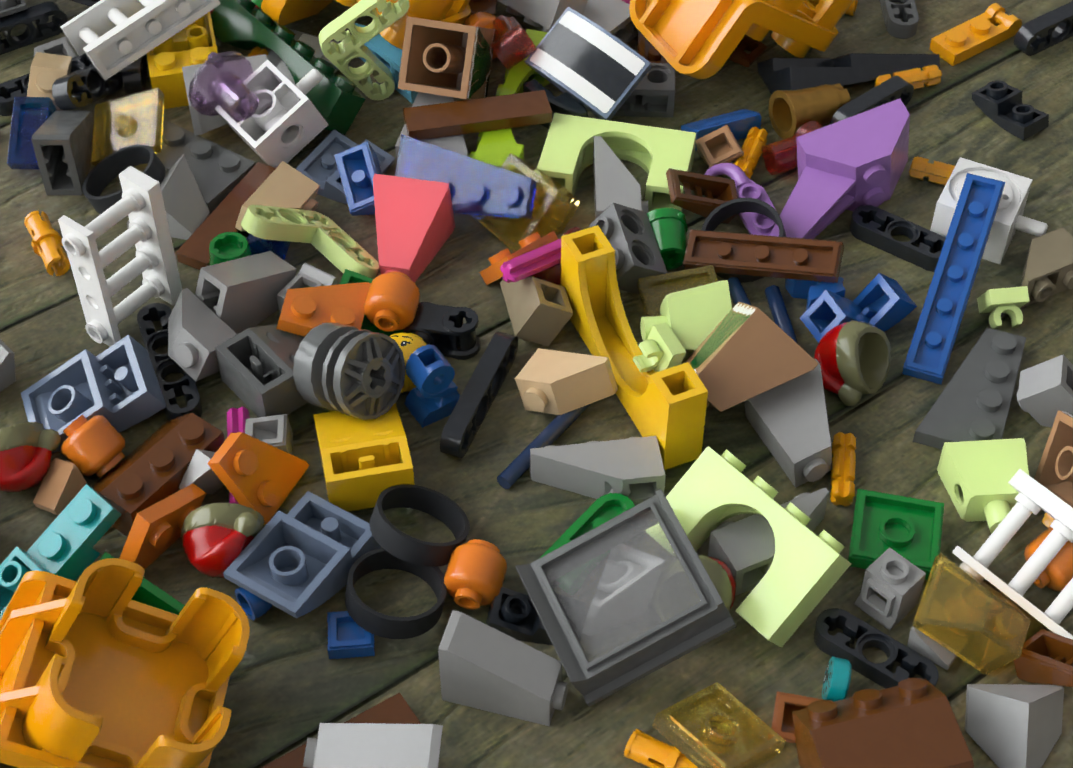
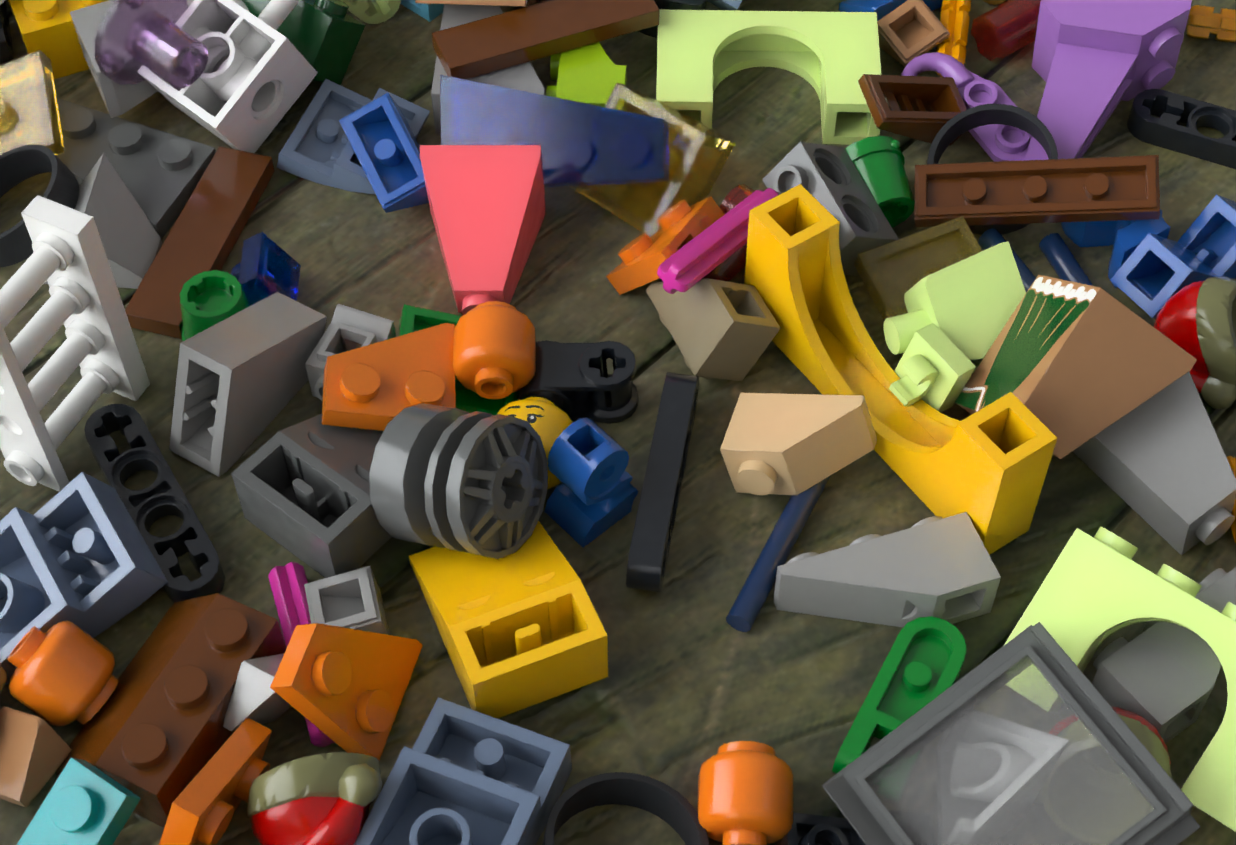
camera: 10 degrees left, 5 degrees up
light grey slope [168,288,237,381] -> none
tan slope [235,161,320,232] -> none
yellowish green beam [241,205,380,279] -> none
black tyre [369,484,470,567] -> none
light grey slope [593,136,648,219] -> none

